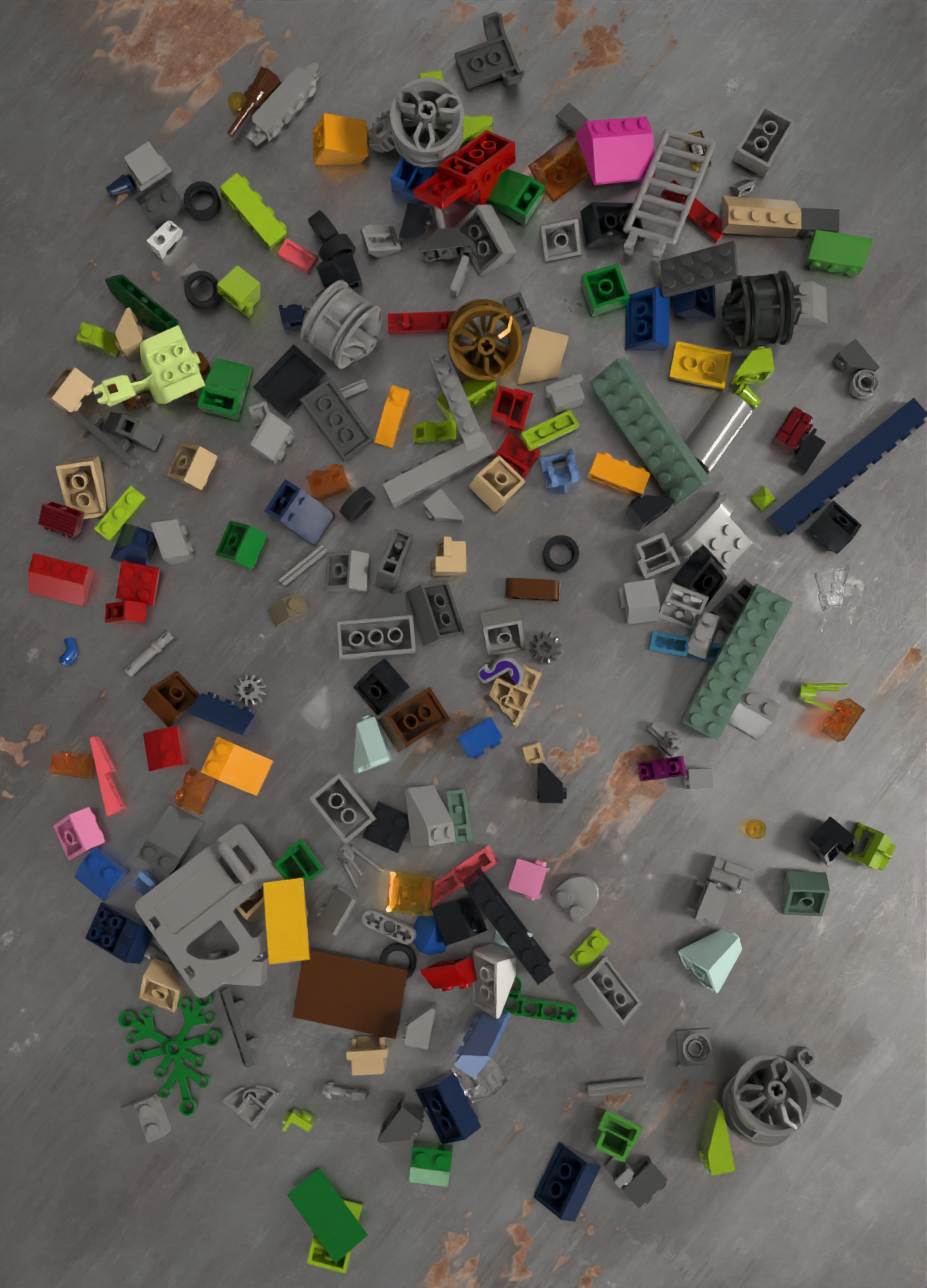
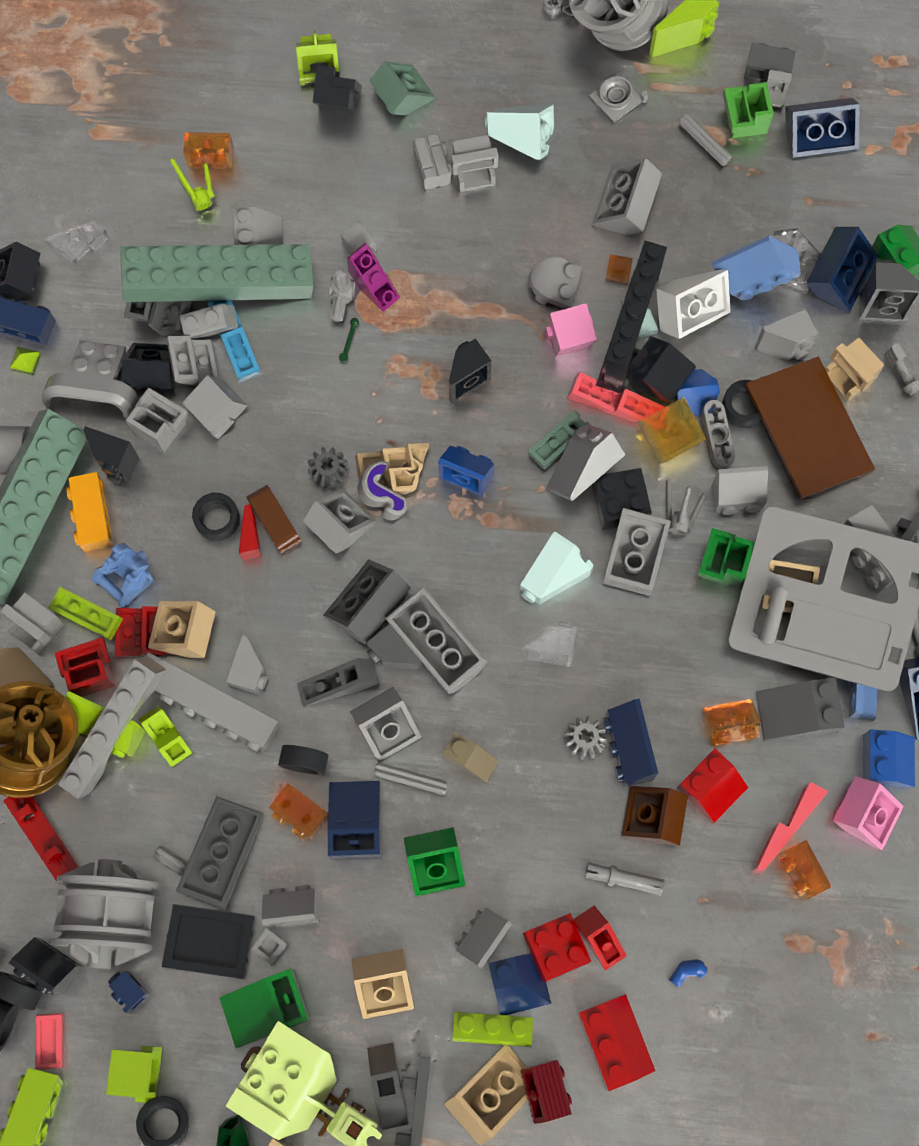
camera: 125 degrees left, 10 degrees down
light orange slope [201,736,273,796] -> none
yellow tile [263,878,310,964] -> none
black slope [353,658,410,716] -> none
light orange slope [374,385,411,449] -> none
reddish brown slope [378,687,450,752] -> none
red slope [420,957,477,991] -> none
tan plate [430,537,466,576] -> none
green beam [503,975,578,1023] -> none
tan tile [521,742,545,766] -> none
lime plate [569,928,611,971] -> none
clear yellow tile [745,819,766,839] -> none
none -> red slope [239,504,261,560]
none -> dark green hinge [339,318,359,363]
none -> clear orange plate [606,254,633,283]

